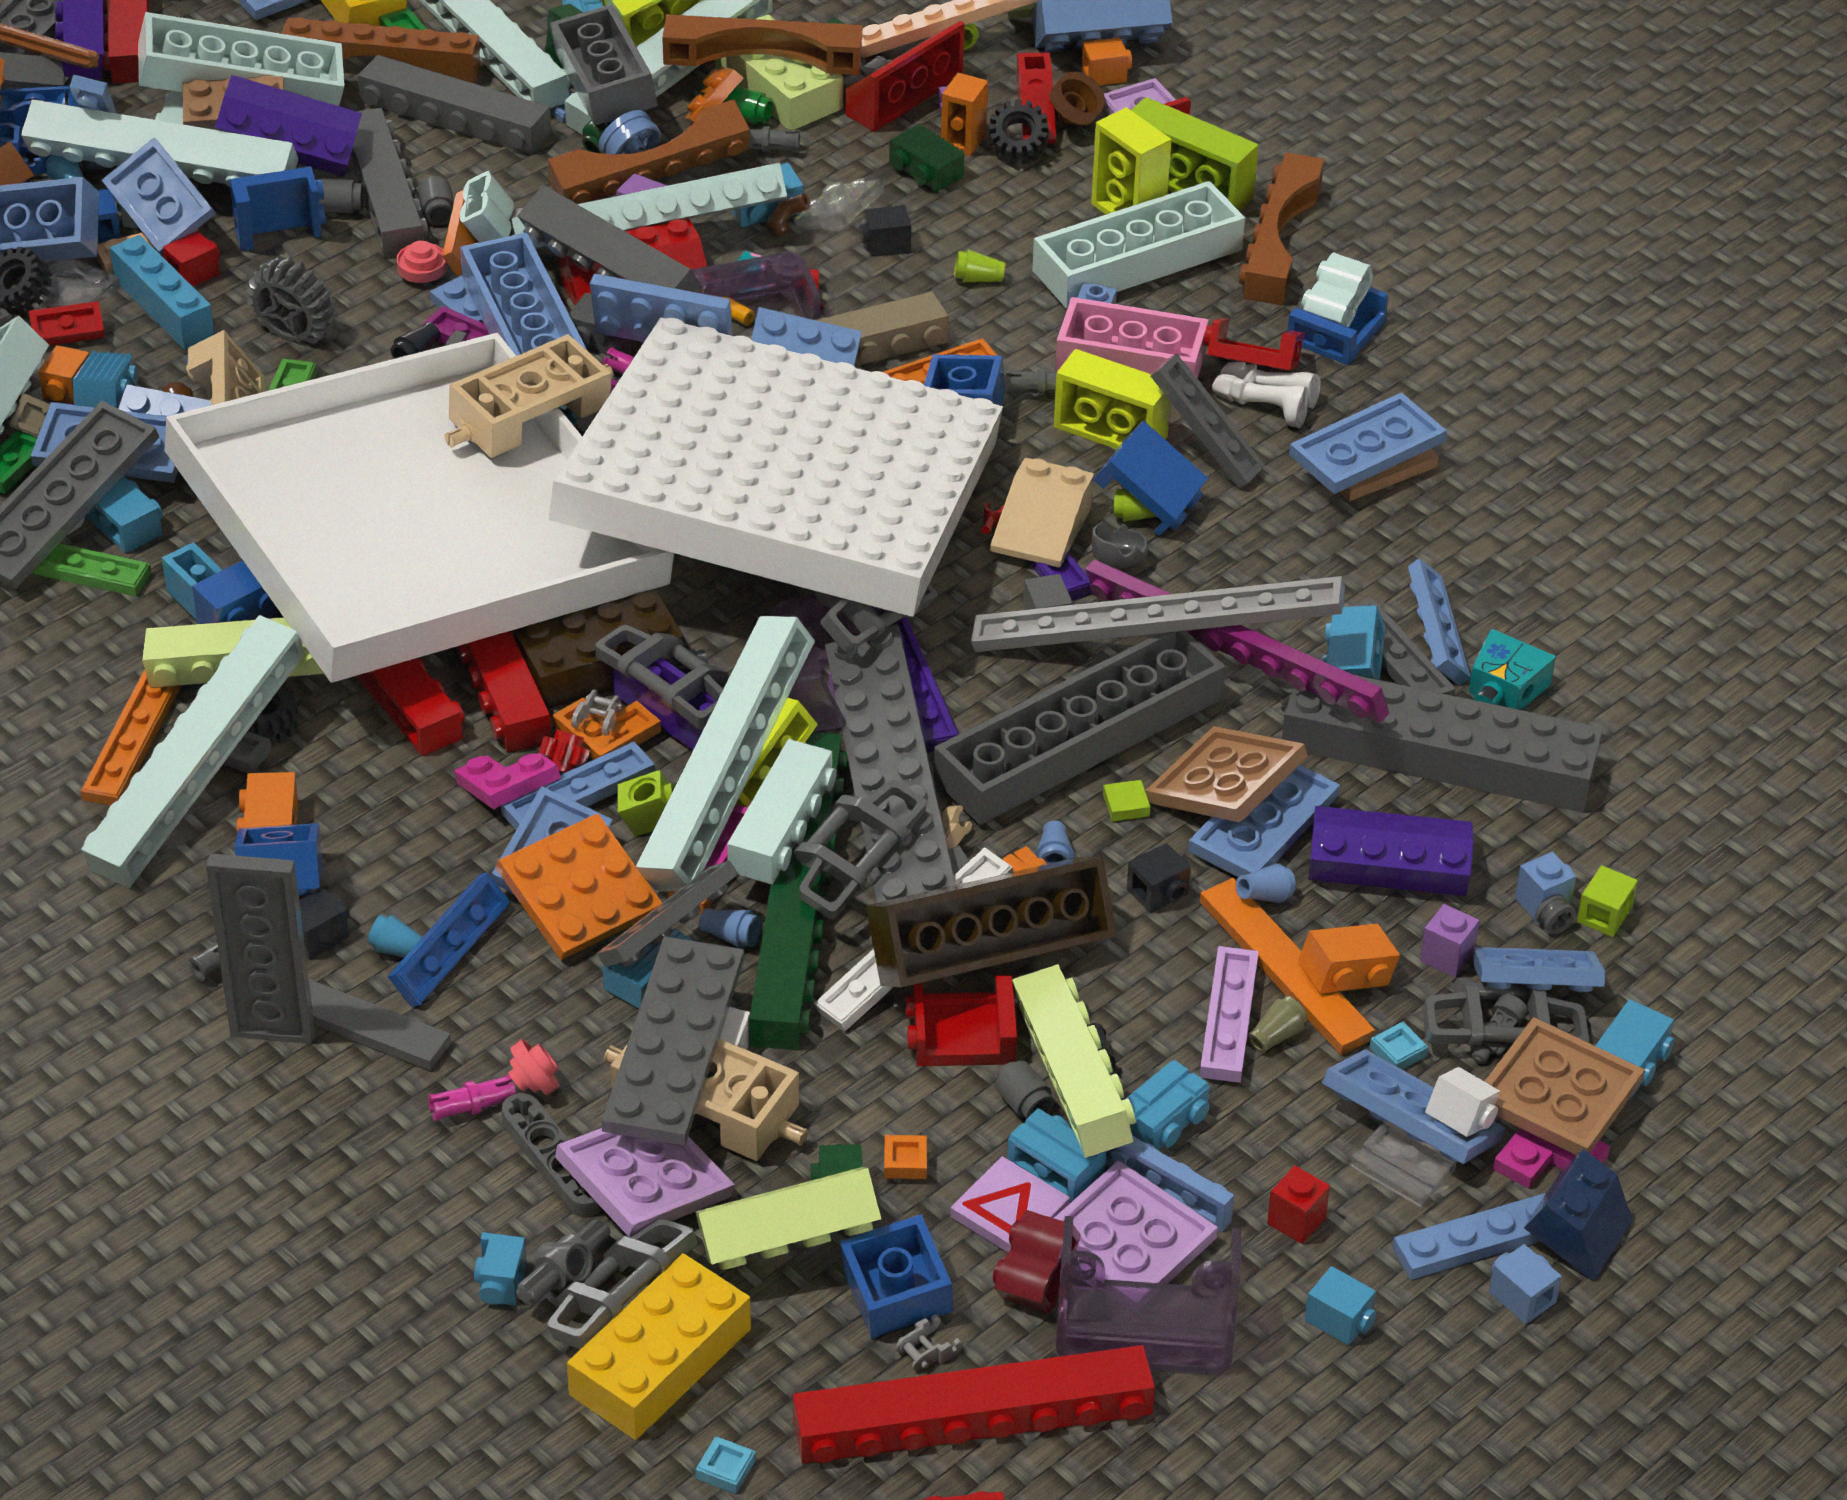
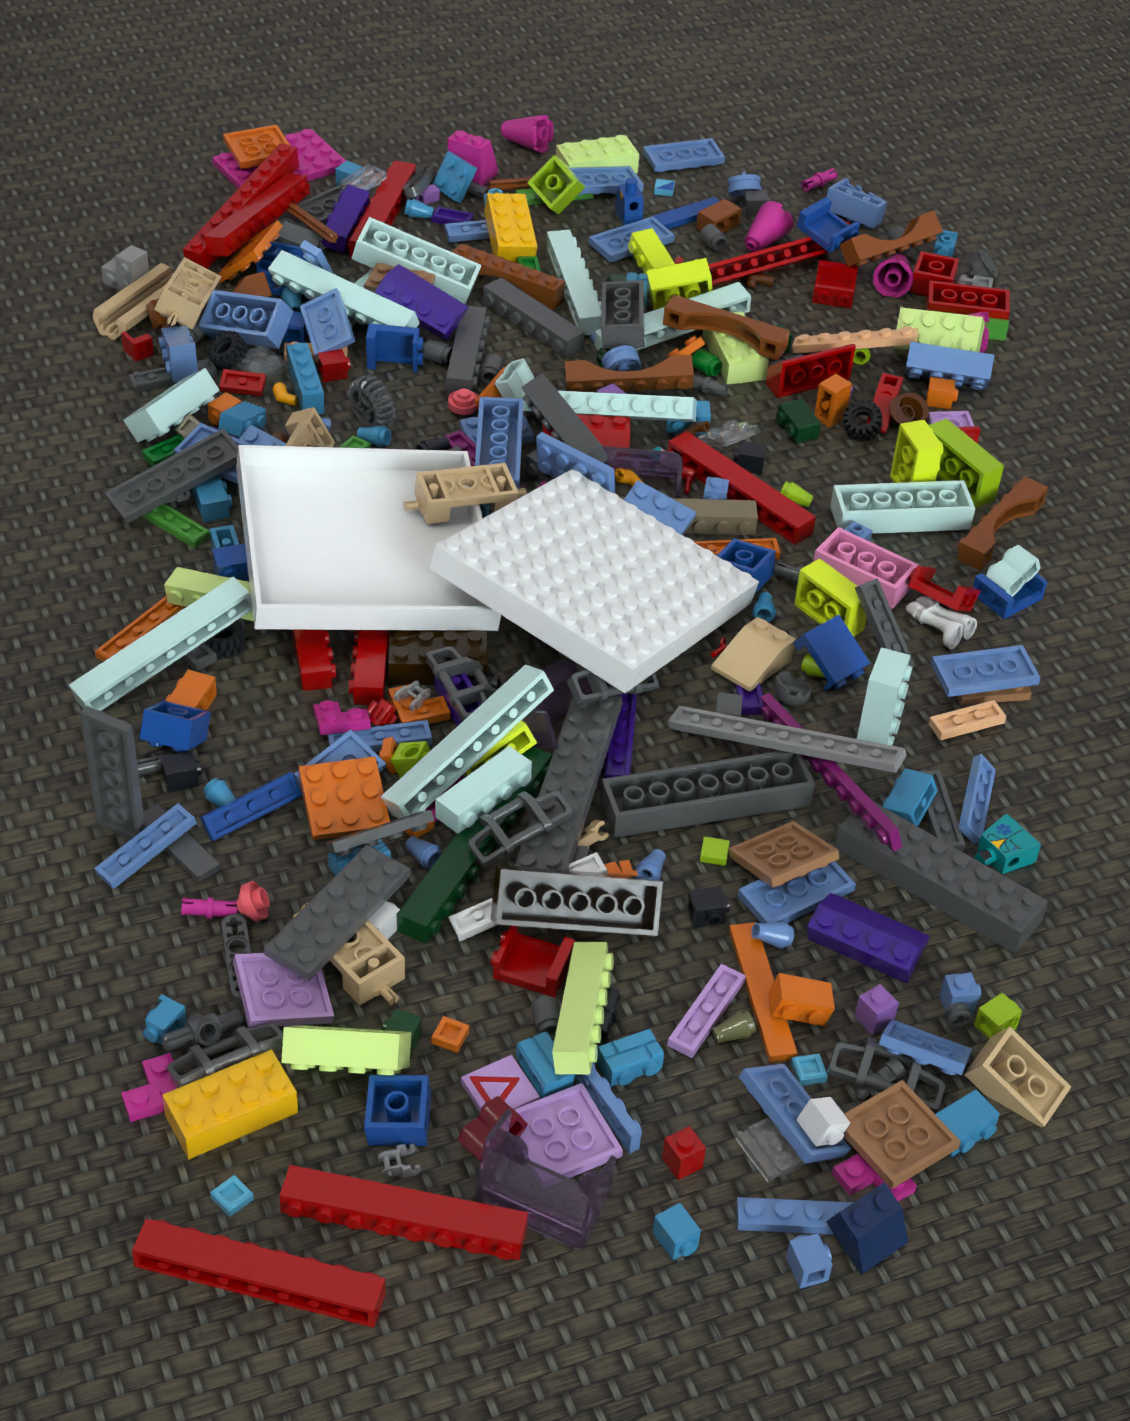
camera: 20 degrees right, 0 degrees up
none -> medium blue plate [94,803,197,889]
none -> dark pink plate [121,1053,177,1122]
none -> light orange arm [273,382,298,406]
none -> dark azure cone [357,426,391,447]
none -> orange plate [379,737,398,774]
none -> red brick [667,431,816,545]
none -> medium blue brick [703,477,729,500]
none -> dark azure cone [752,592,776,623]
none -> light aqua brick [857,647,913,746]
none -> light nougat plate [929,700,1007,740]
none -> tan slope [964,1027,1071,1128]

